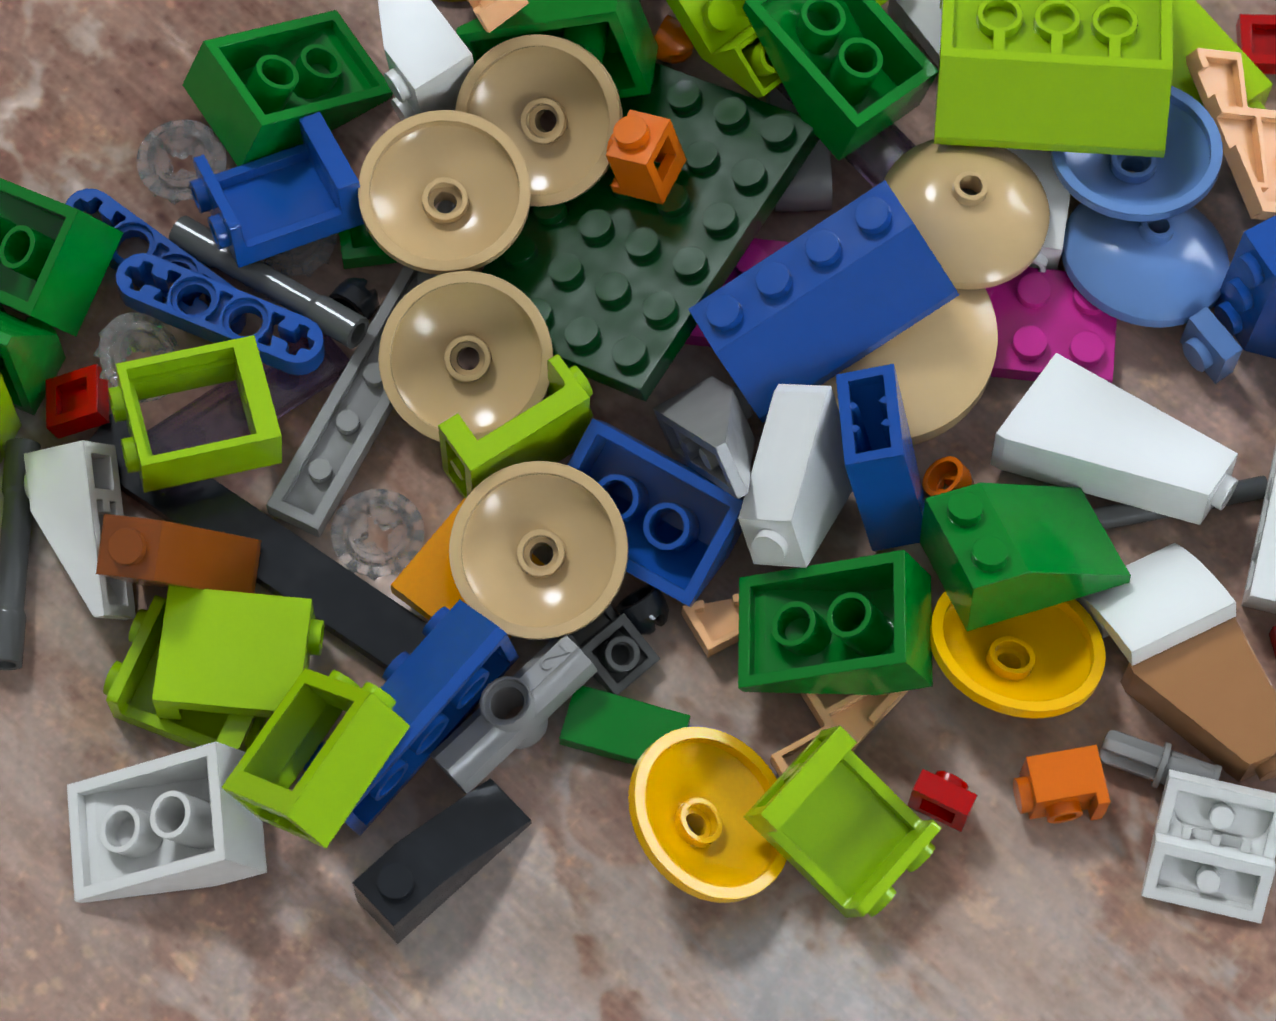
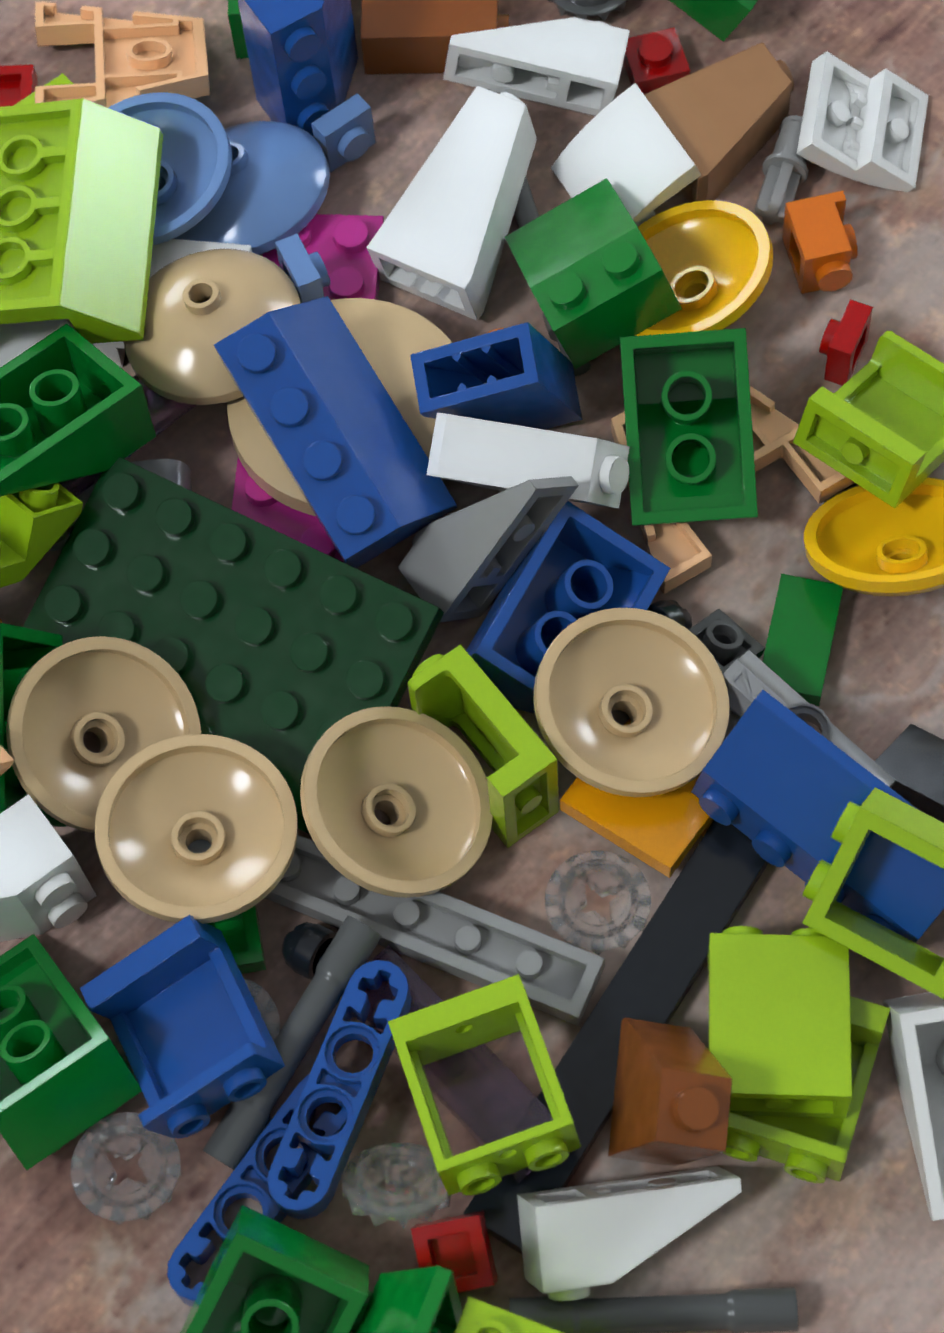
camera: 85 degrees left, 5 degrees down
orange brick [606,110,687,205] -> none
none -> medium blue plate [275,233,330,303]

